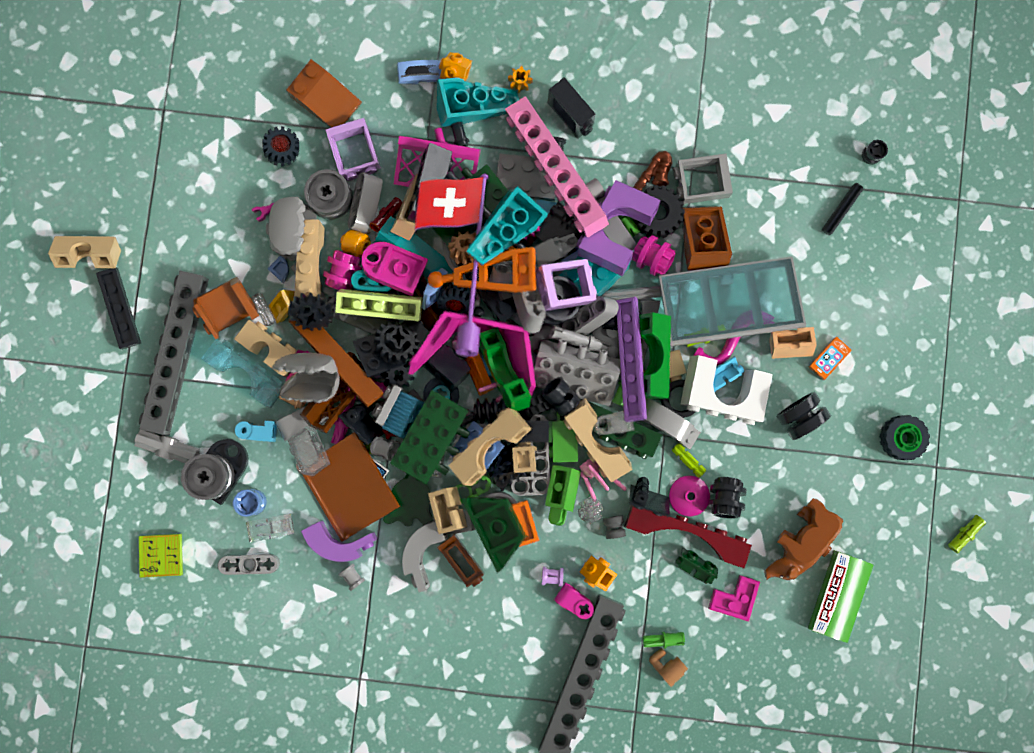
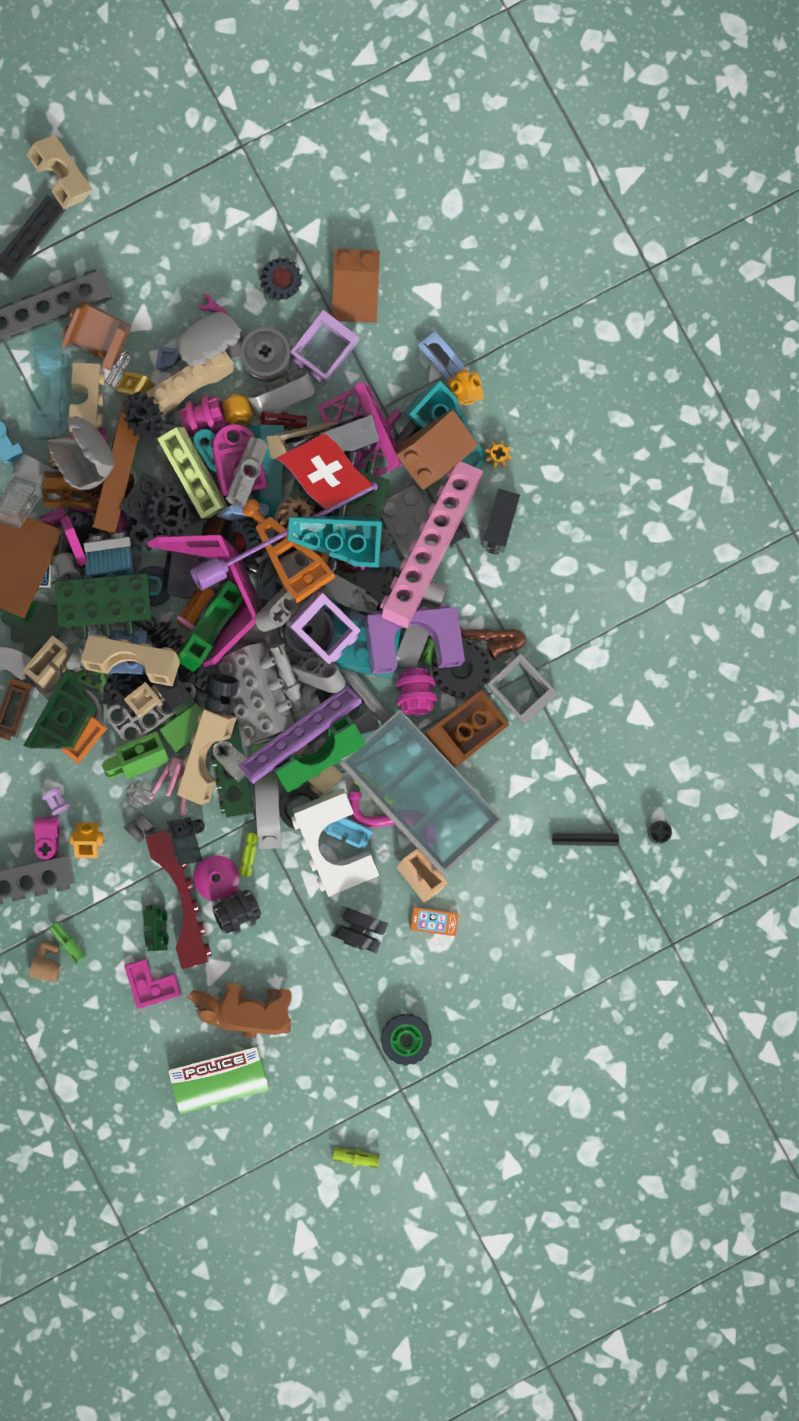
camera: 50 degrees right, 0 degrees up
none -> dark pink tile [60,516,87,566]
none -> light grey plate [67,645,85,672]
none -> light grey piece [226,437,268,507]
none -> dark orange slope [396,409,479,490]

